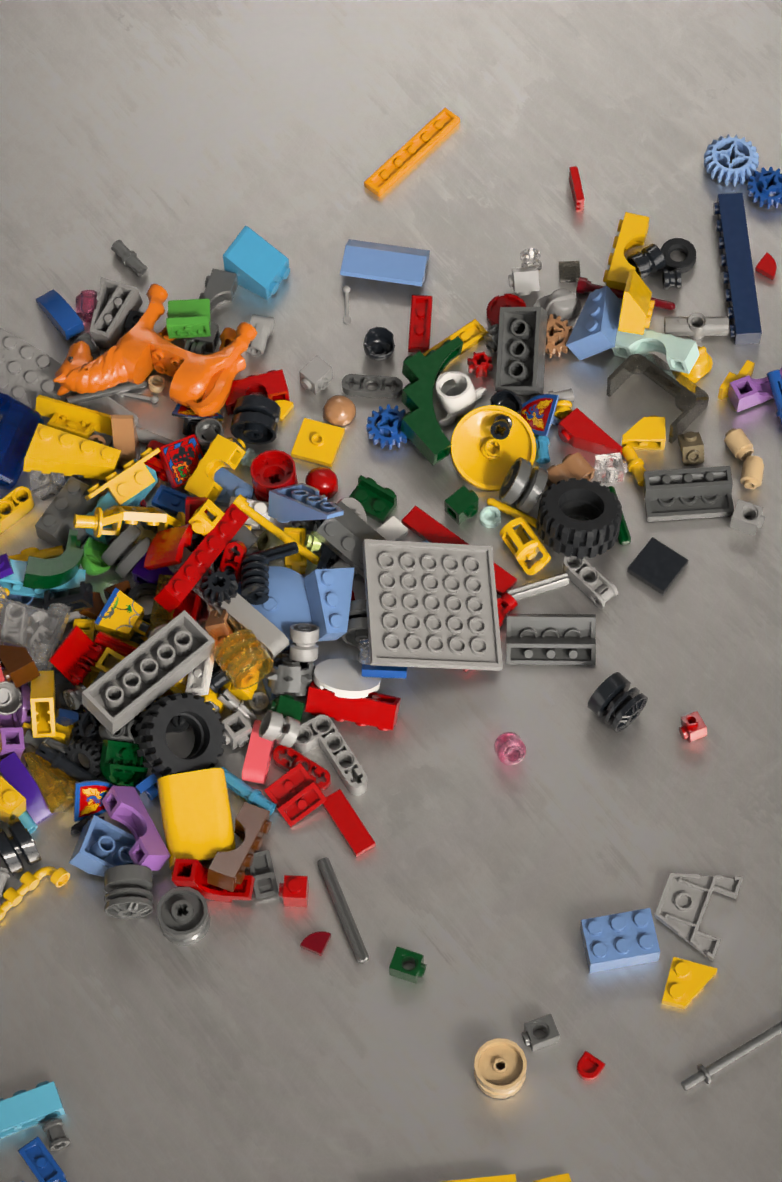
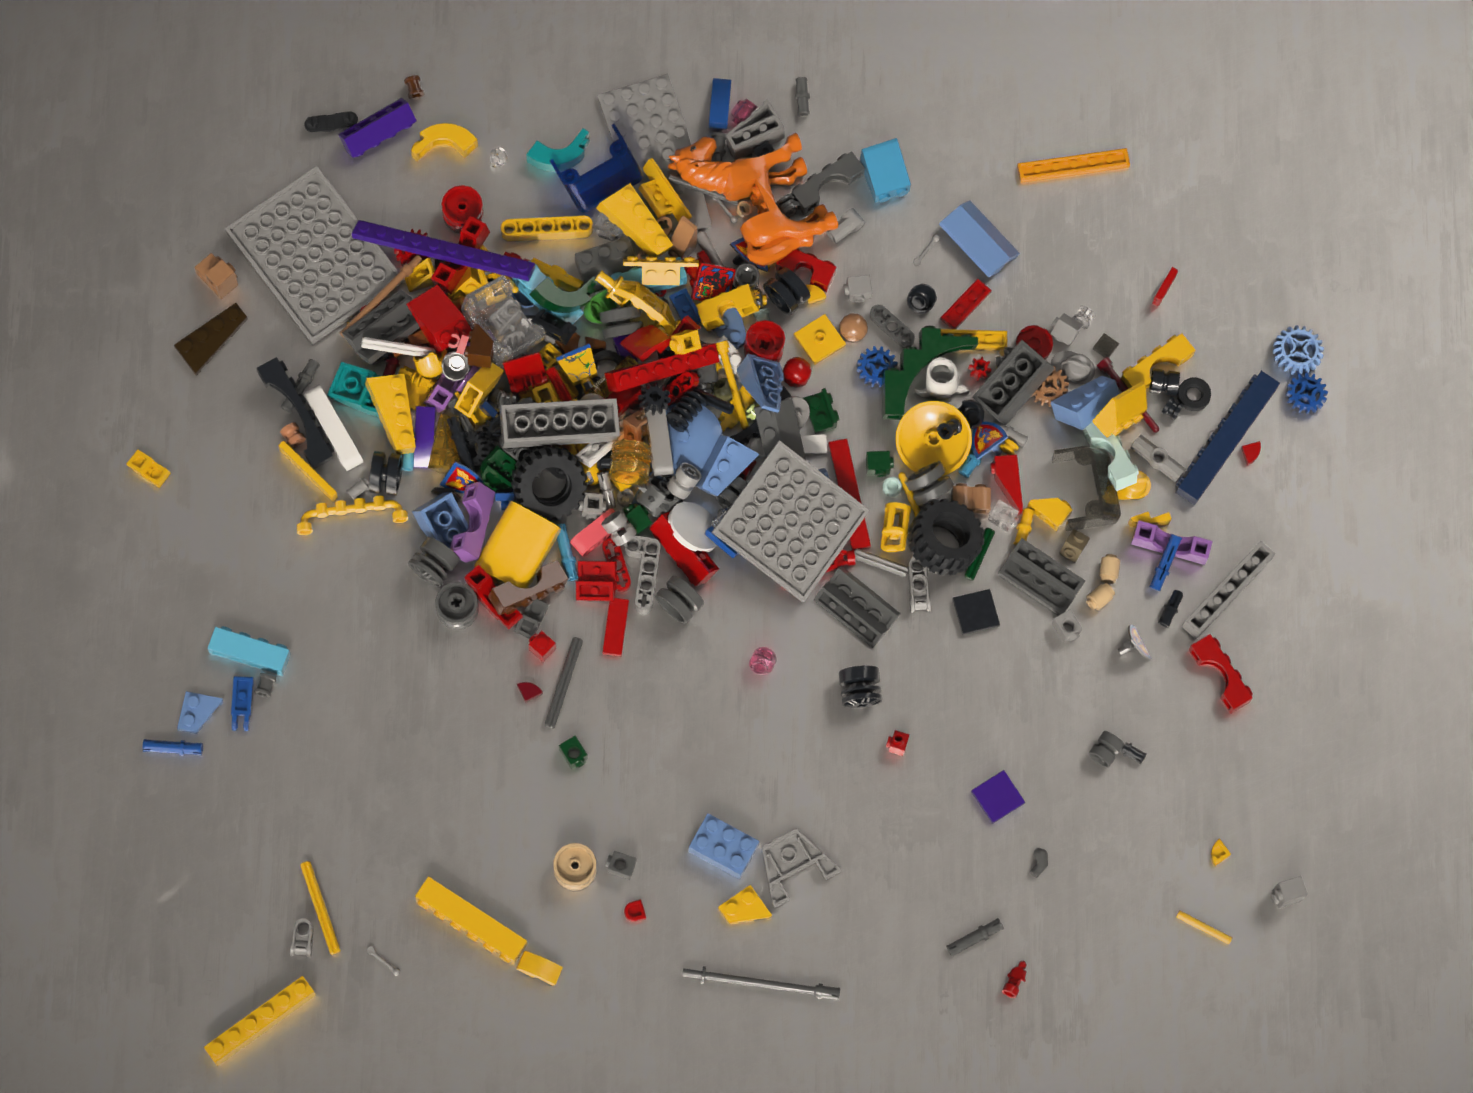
camera: 30 degrees right, 10 degrees up
bright green bracket [166,299,211,339] -> none
none -> dark grey wheel [655,576,704,624]

